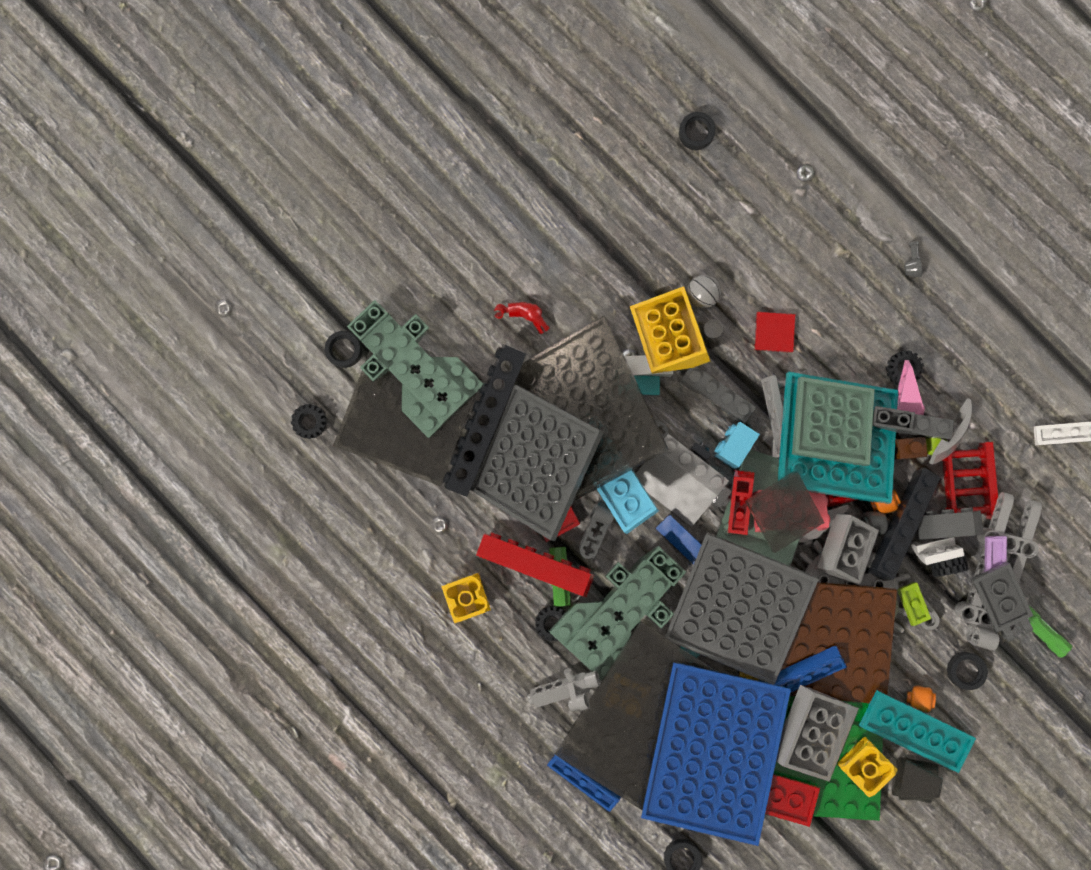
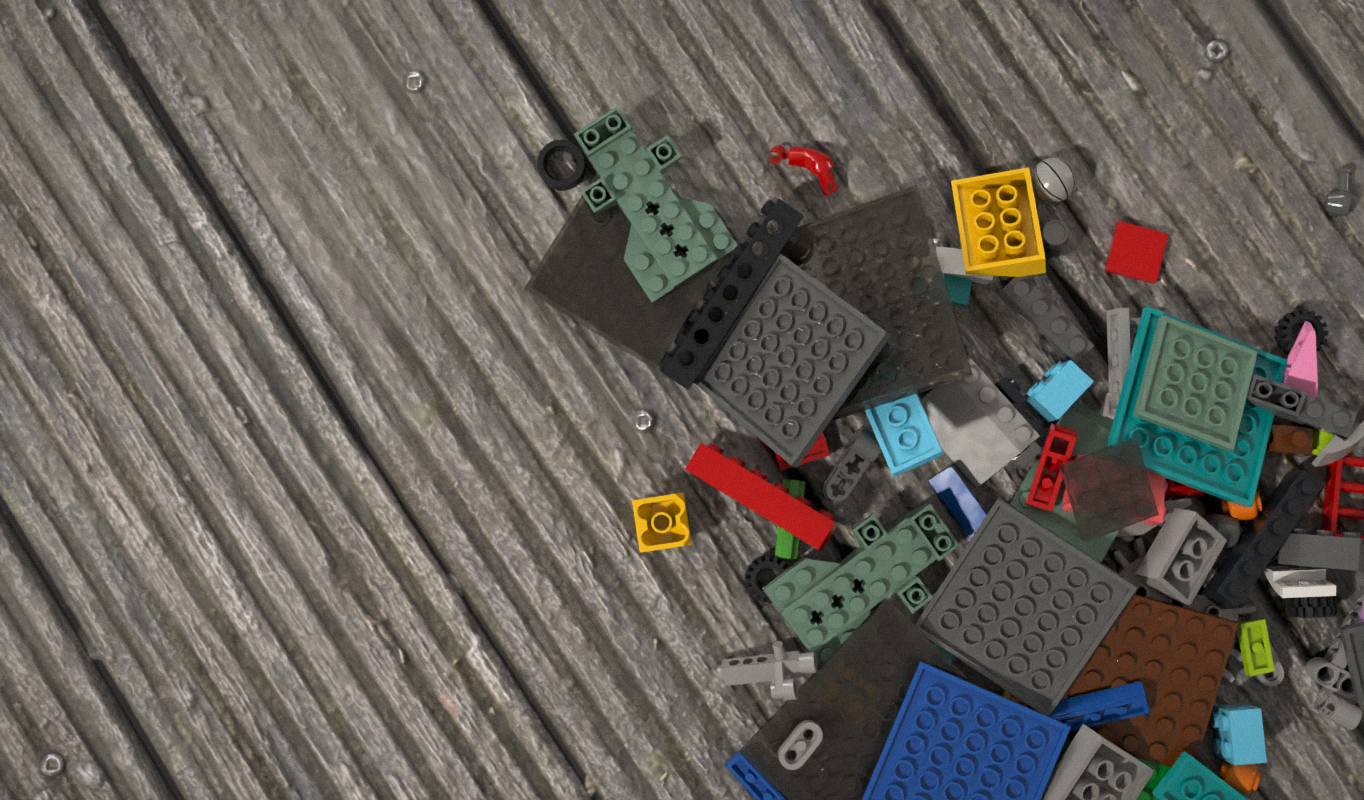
camera: 15 degrees right, 0 degrees up
black tyre [291,404,327,439] -> none
black tyre [947,652,988,690] -> none
none -> light grey plate [778,720,823,770]
none -> medium azure brick [1210,702,1267,765]

